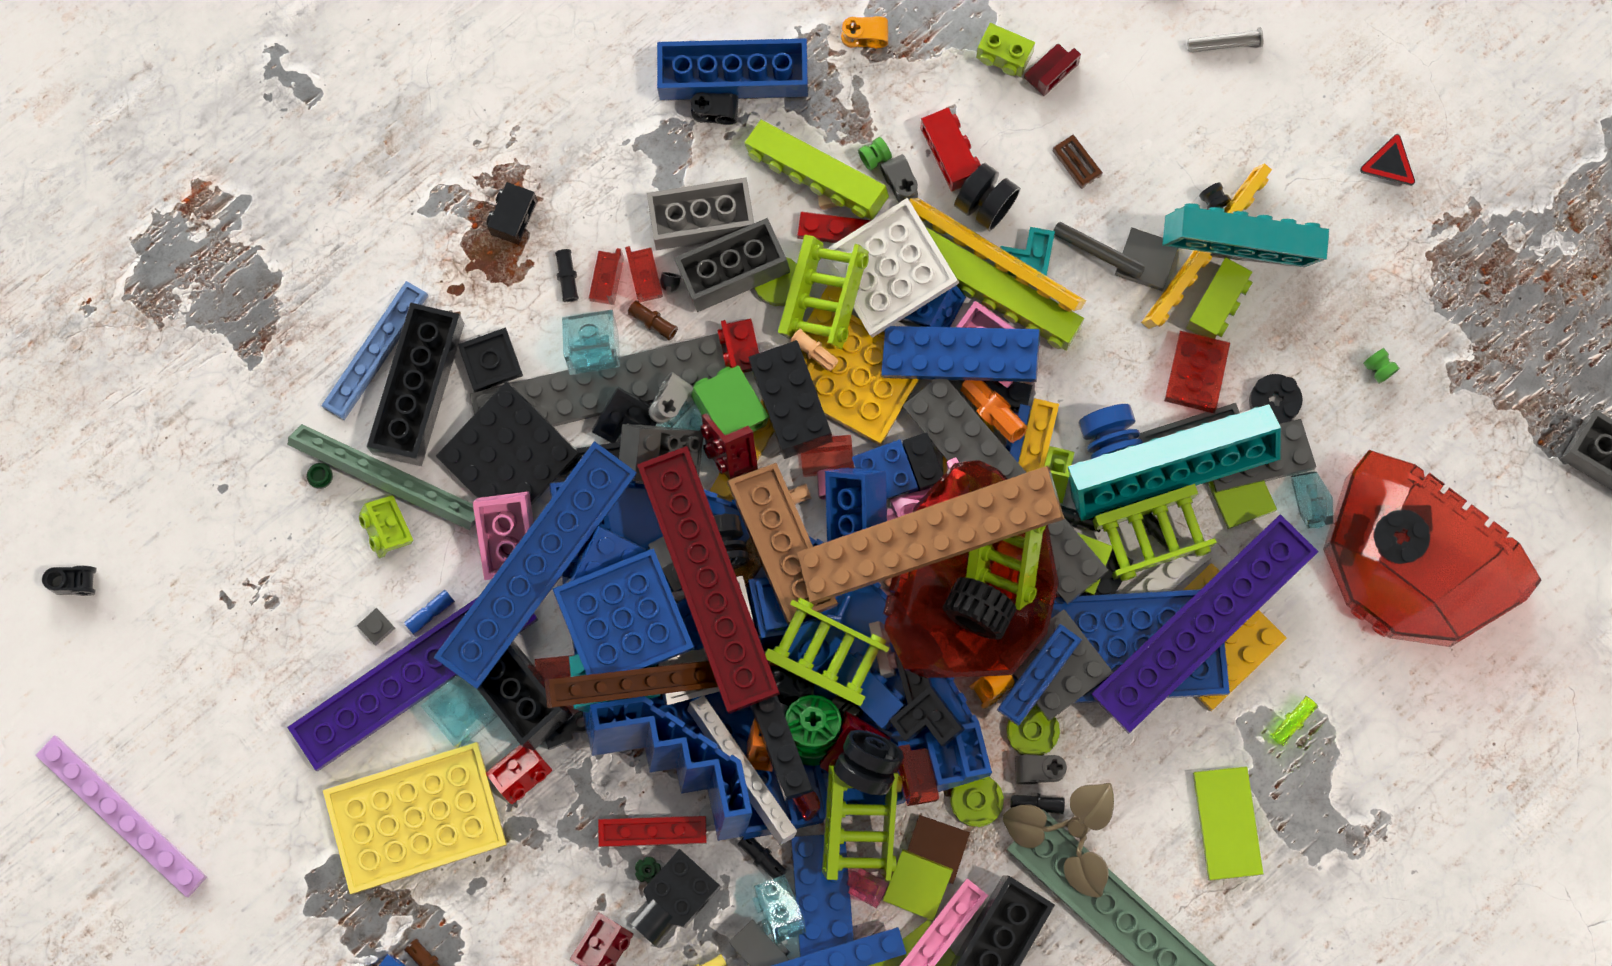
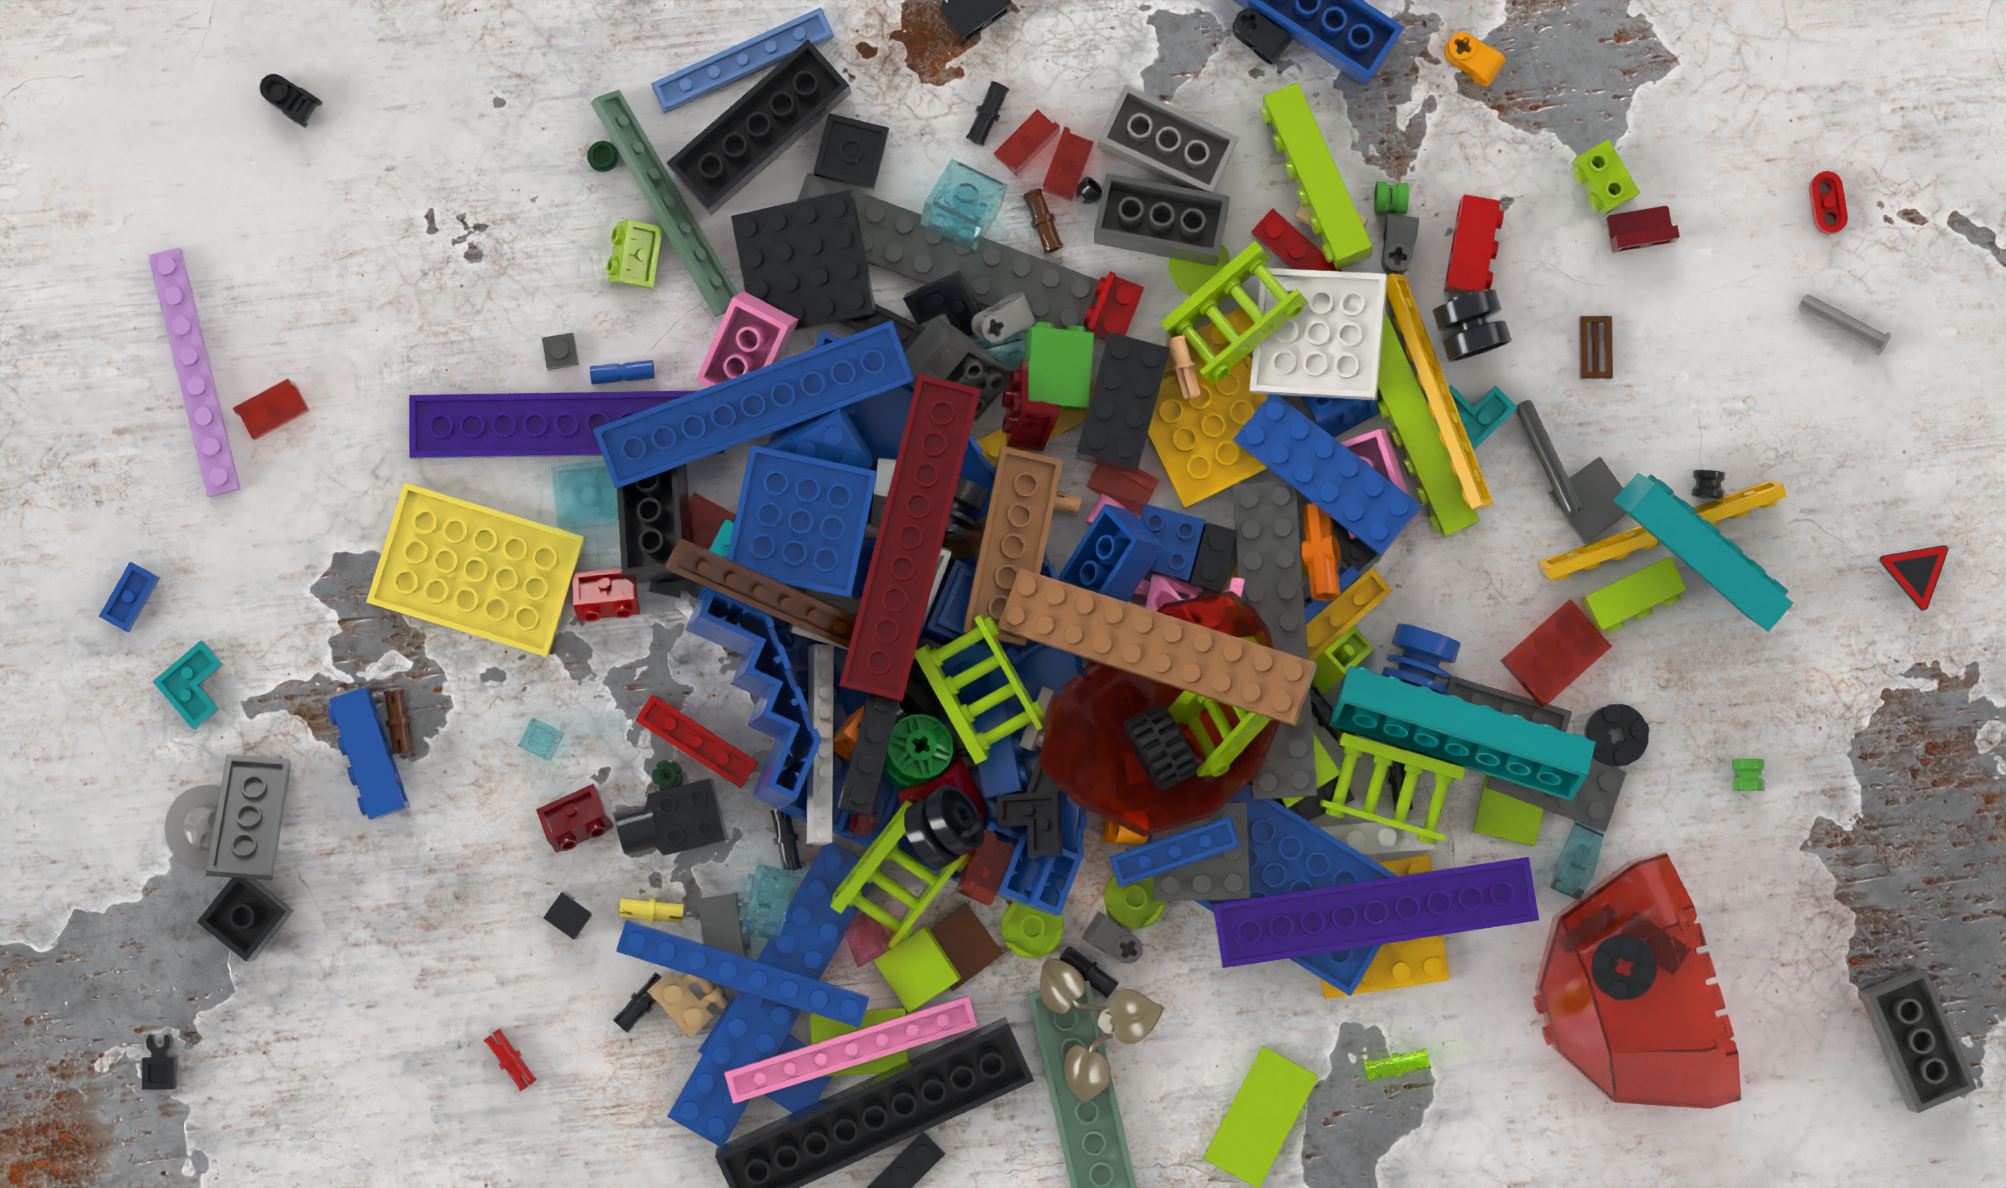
camera: 30 degrees right, 10 degrees up
none -> clear red panel [233,379,310,440]
none -> clear light blue brick [518,717,565,761]

